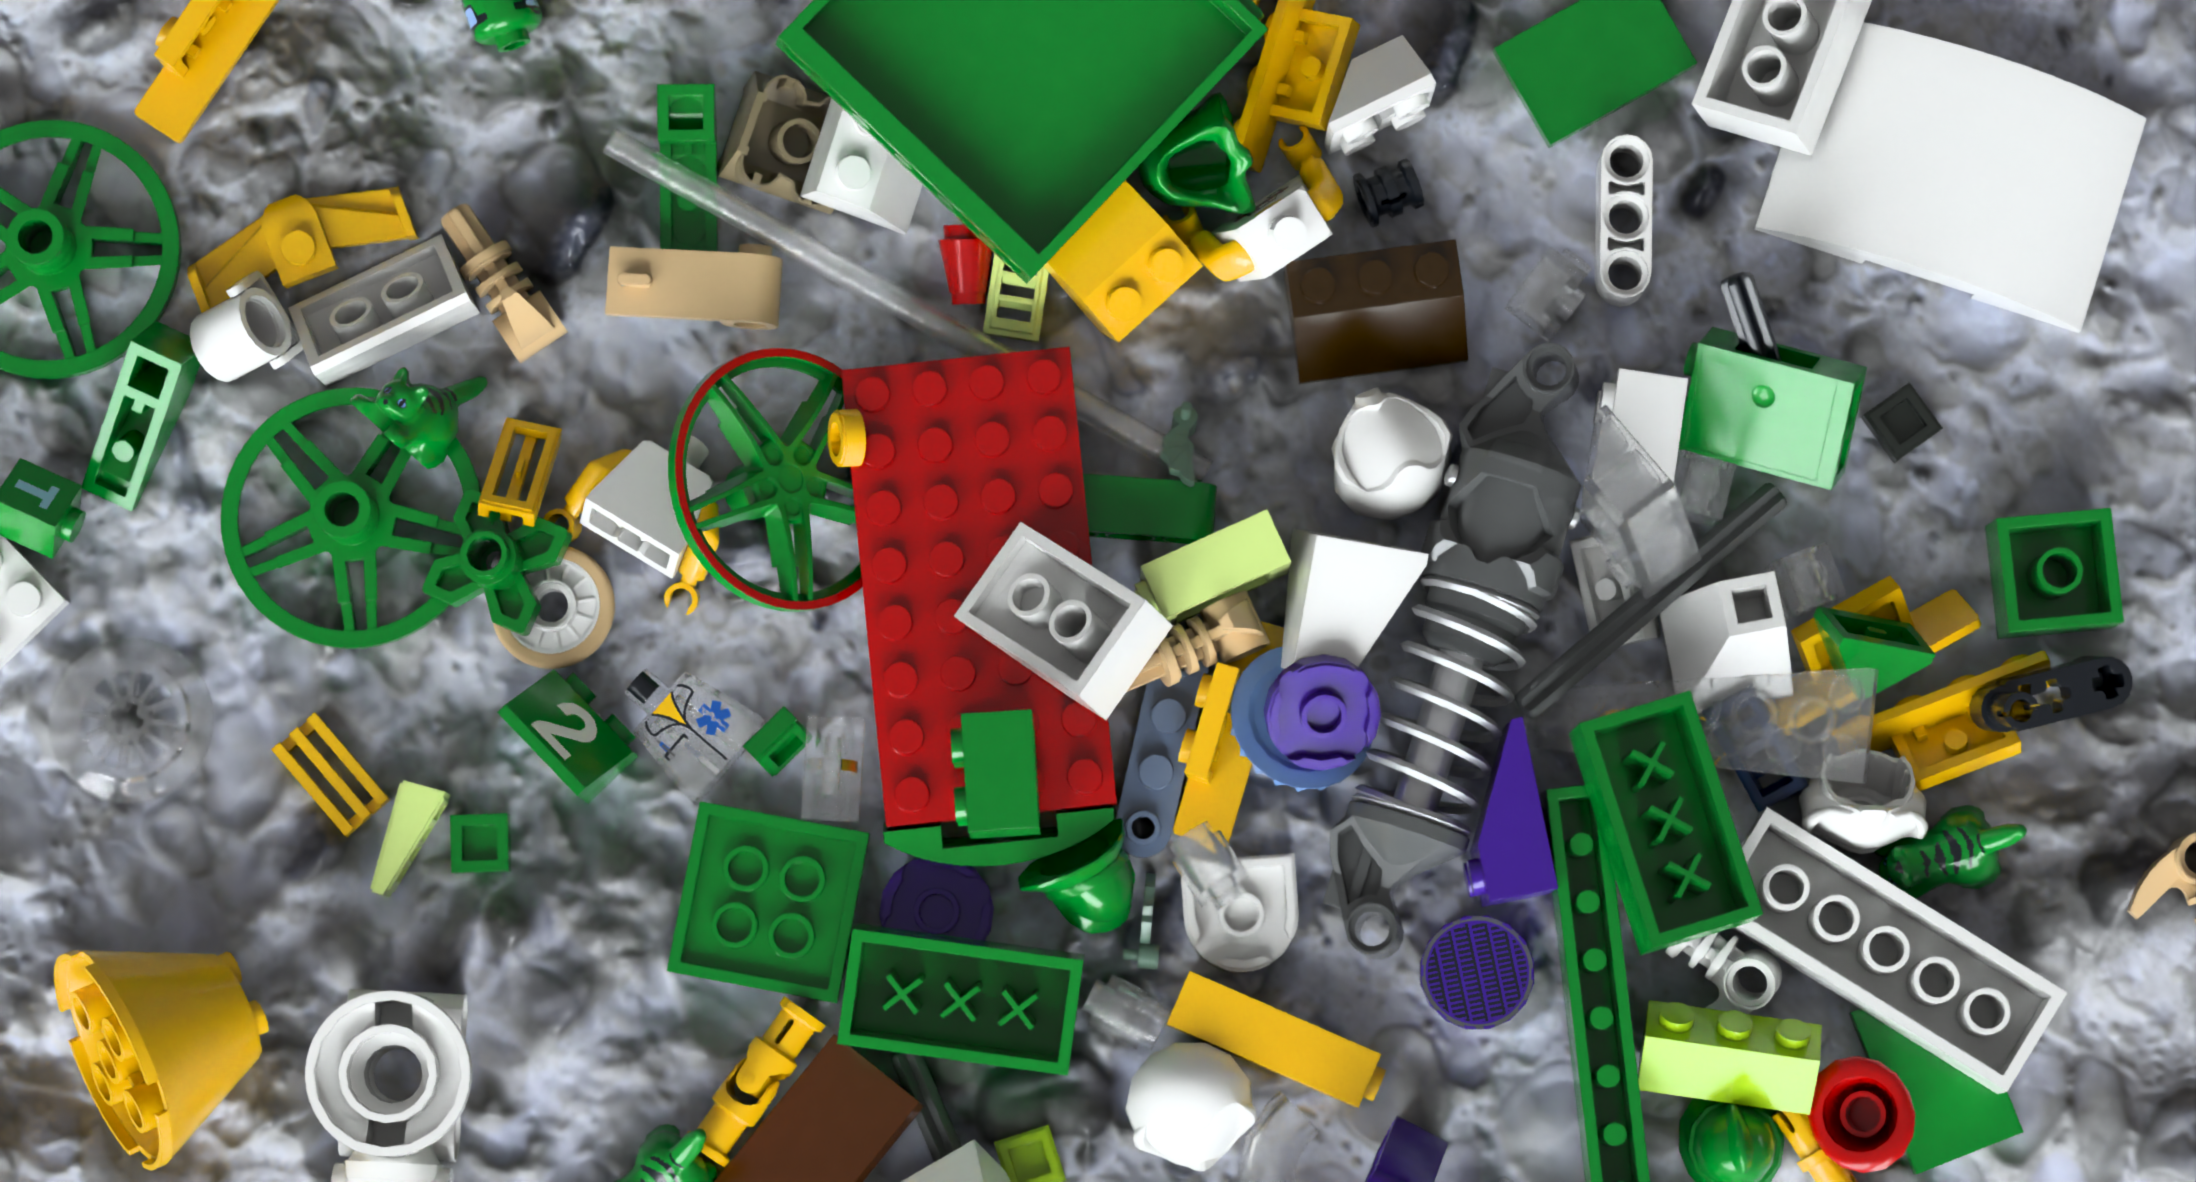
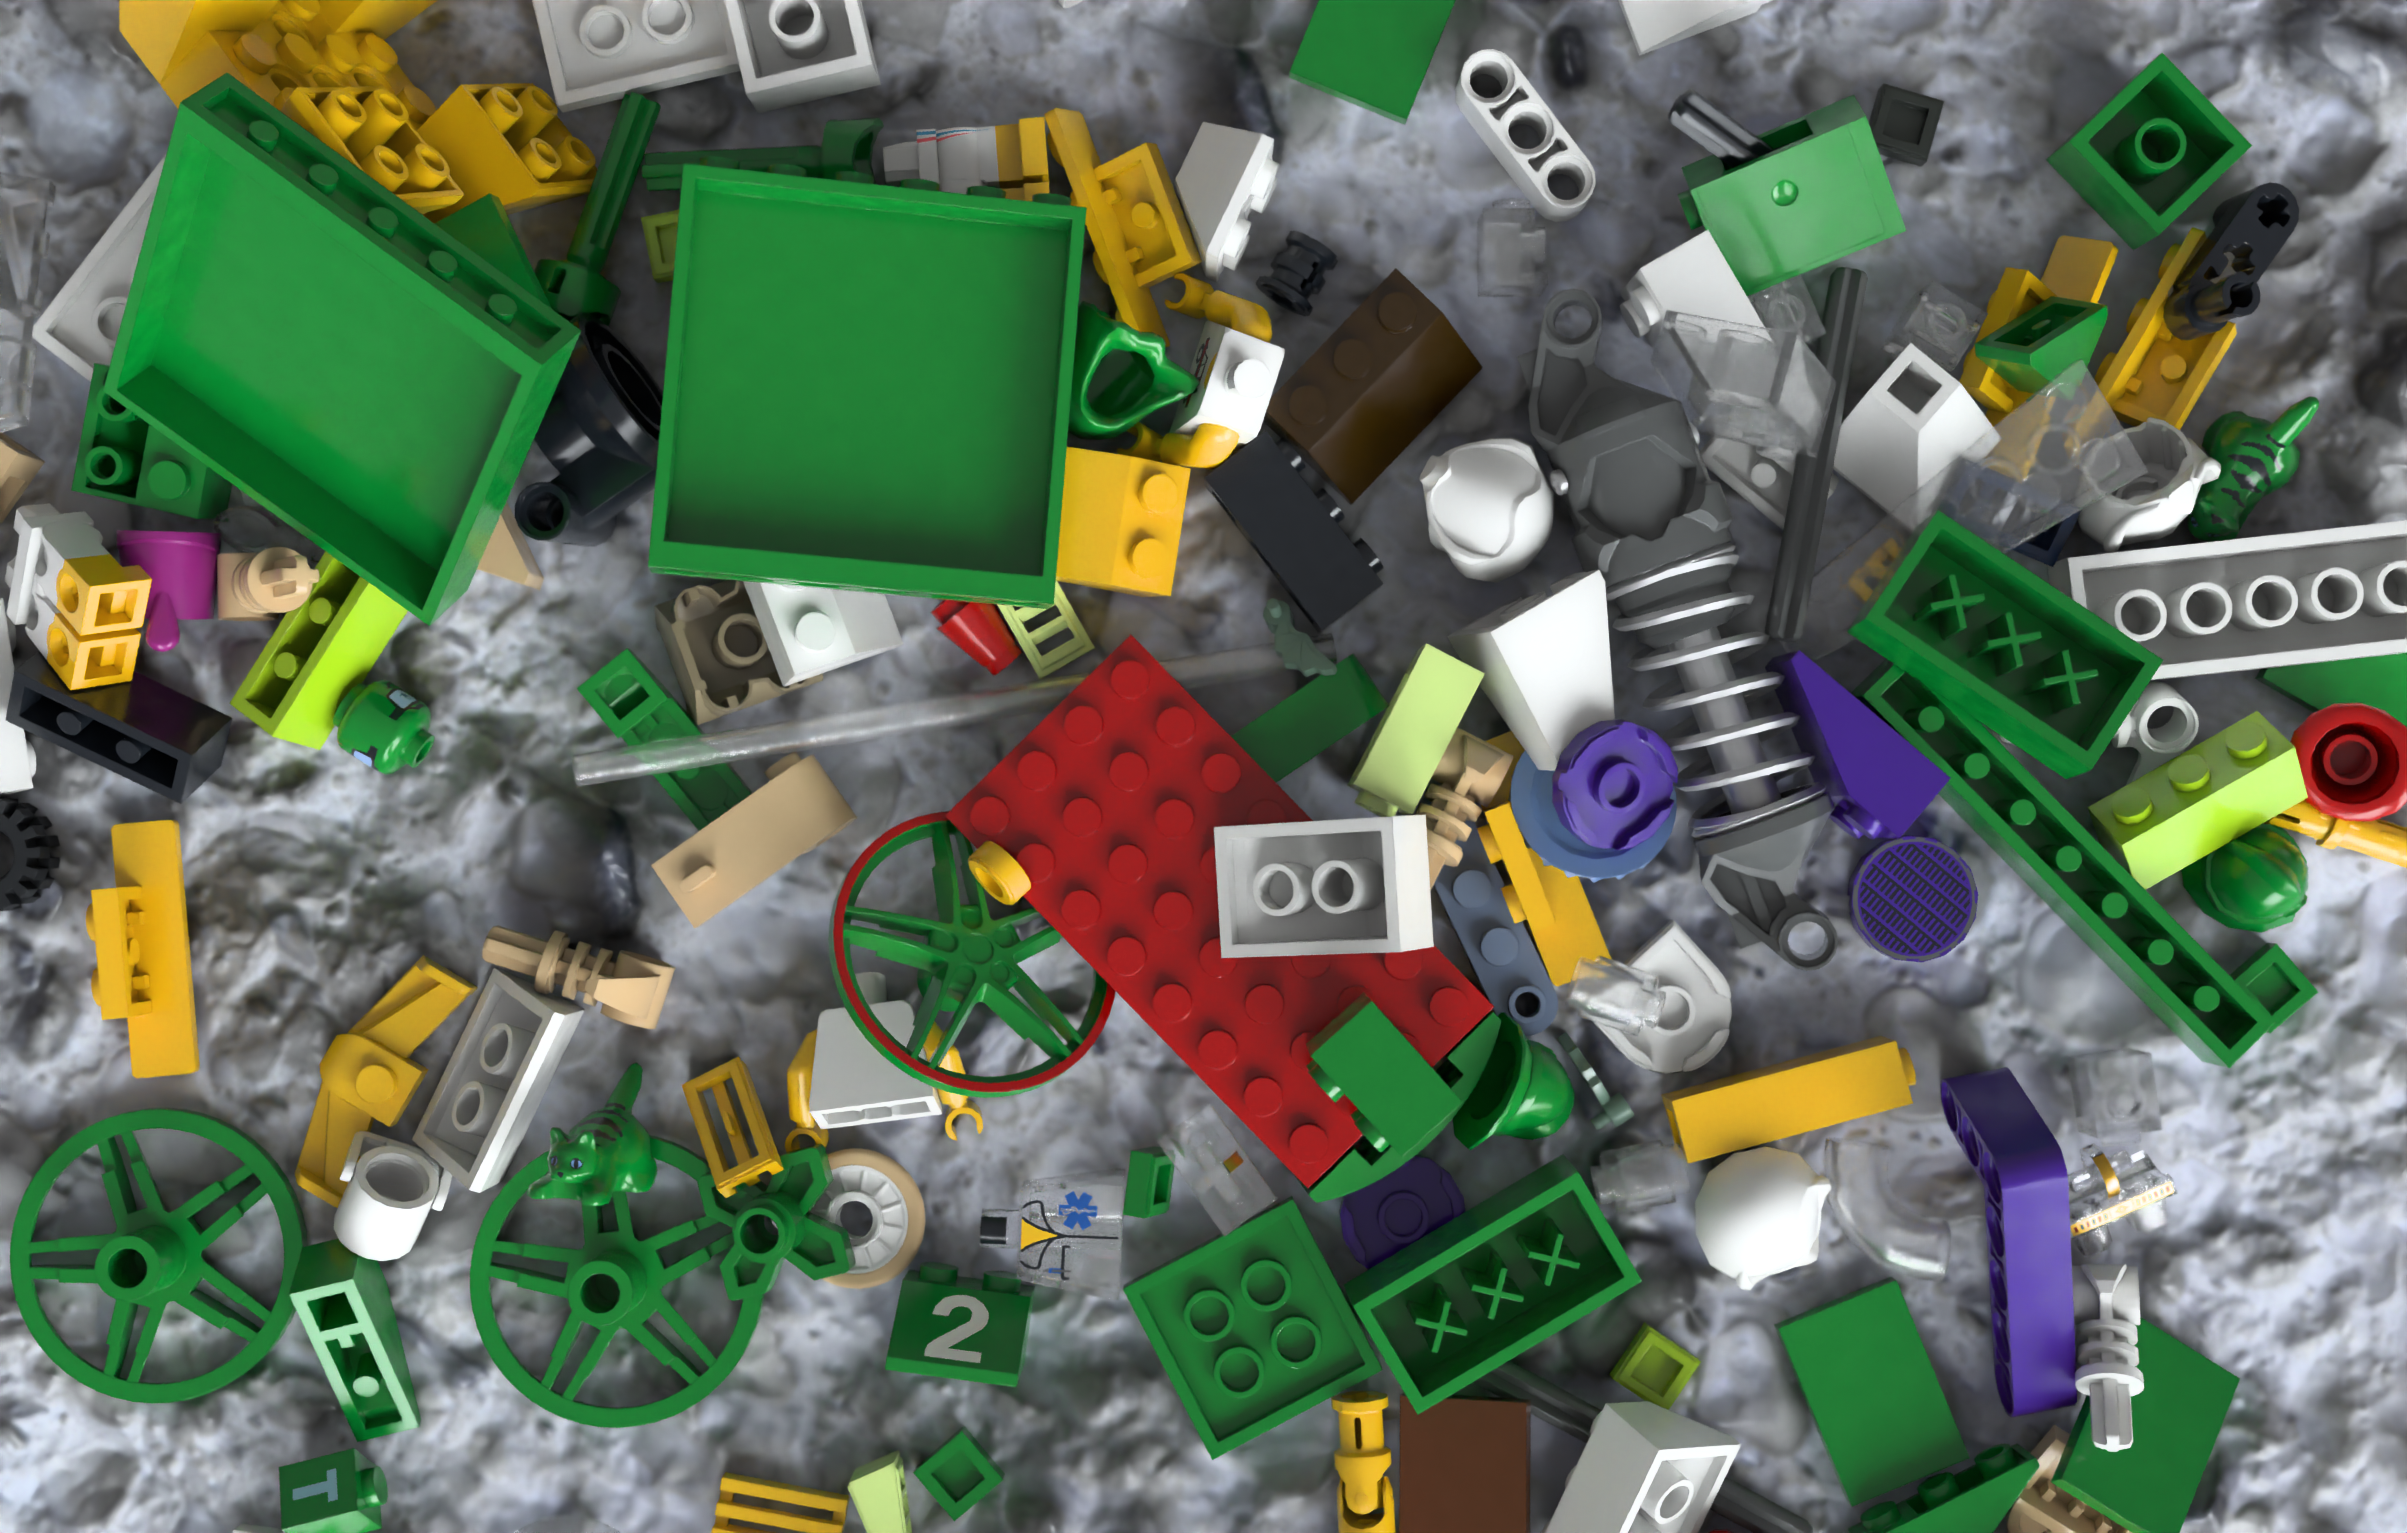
camera: 40 degrees left, 5 degrees up
none -> black brick [1204,431,1384,635]

